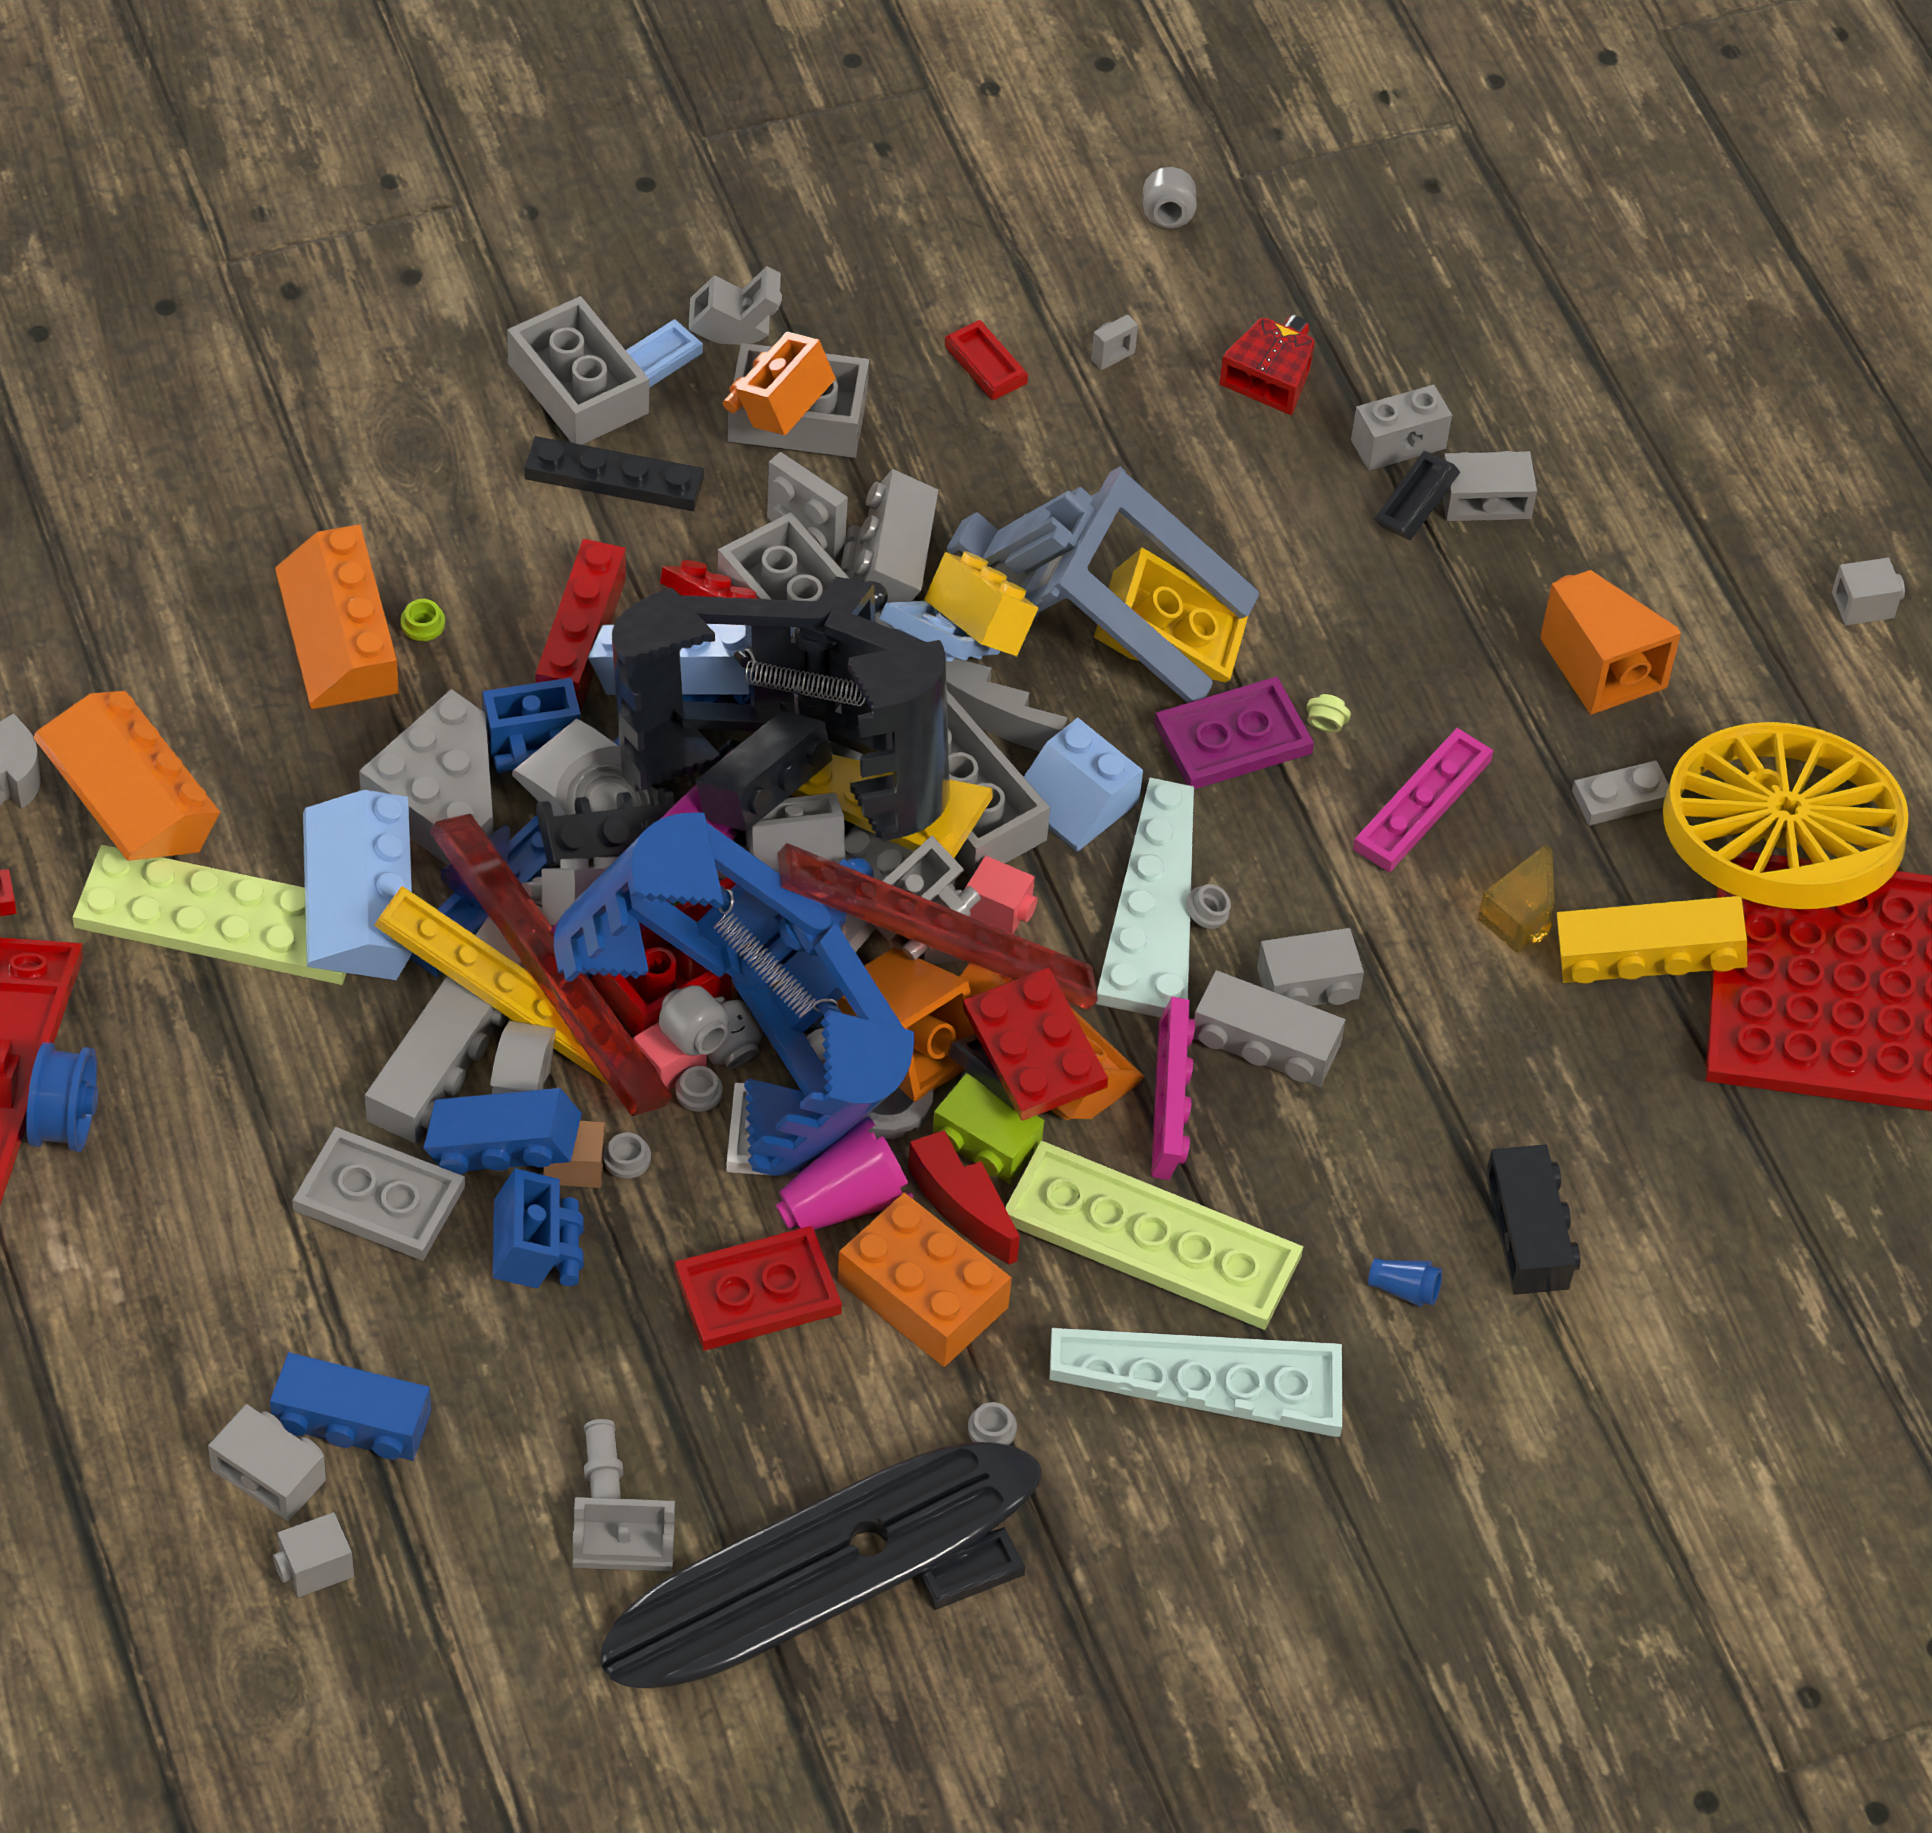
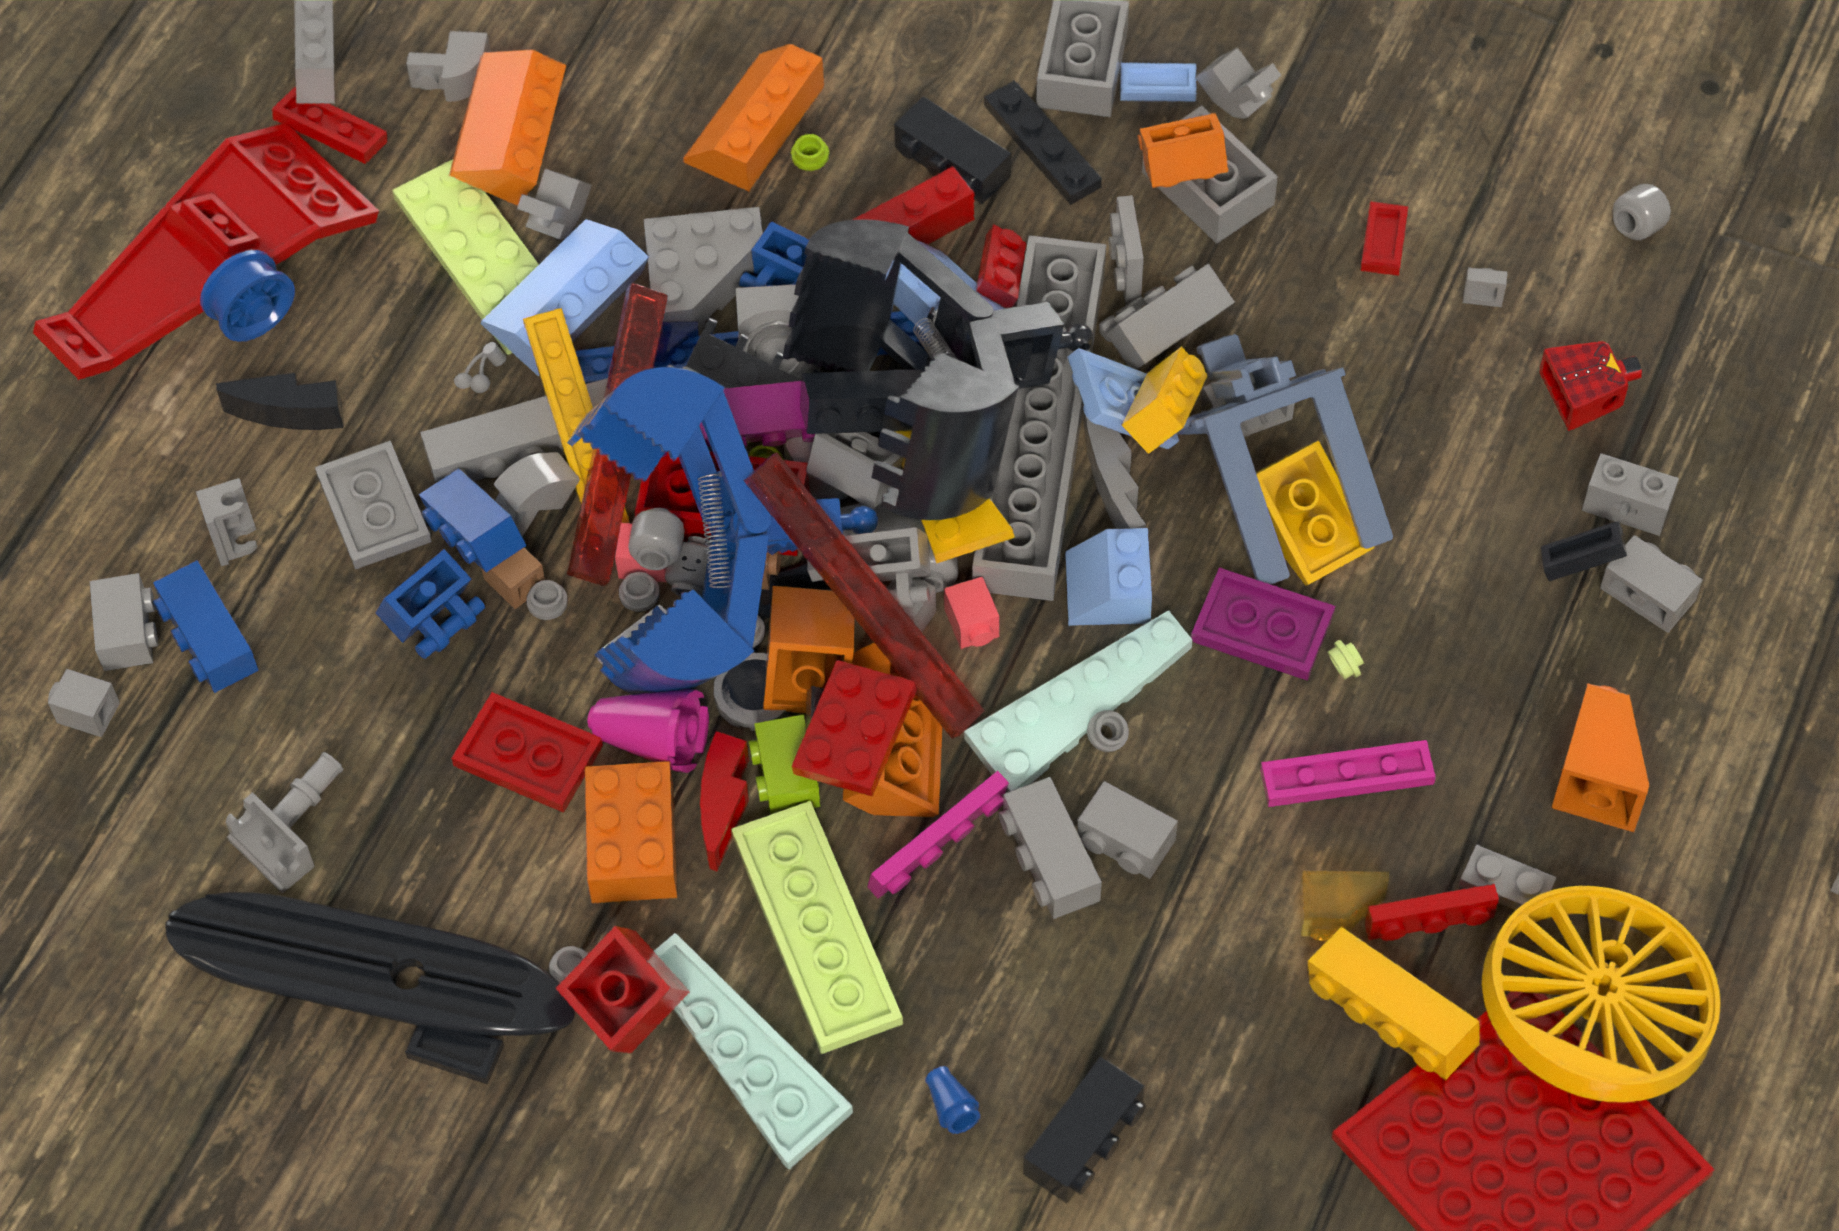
camera: 50 degrees right, 5 degrees up
none -> light grey hinge [196,478,257,567]
none -> black slope [216,373,344,430]
none -> light grey piece [454,342,506,393]
none -> light grey brick [517,169,592,239]
none -> red brick [556,926,690,1054]
none -> black brick [894,96,1011,205]
none -> red plate [1365,884,1499,941]

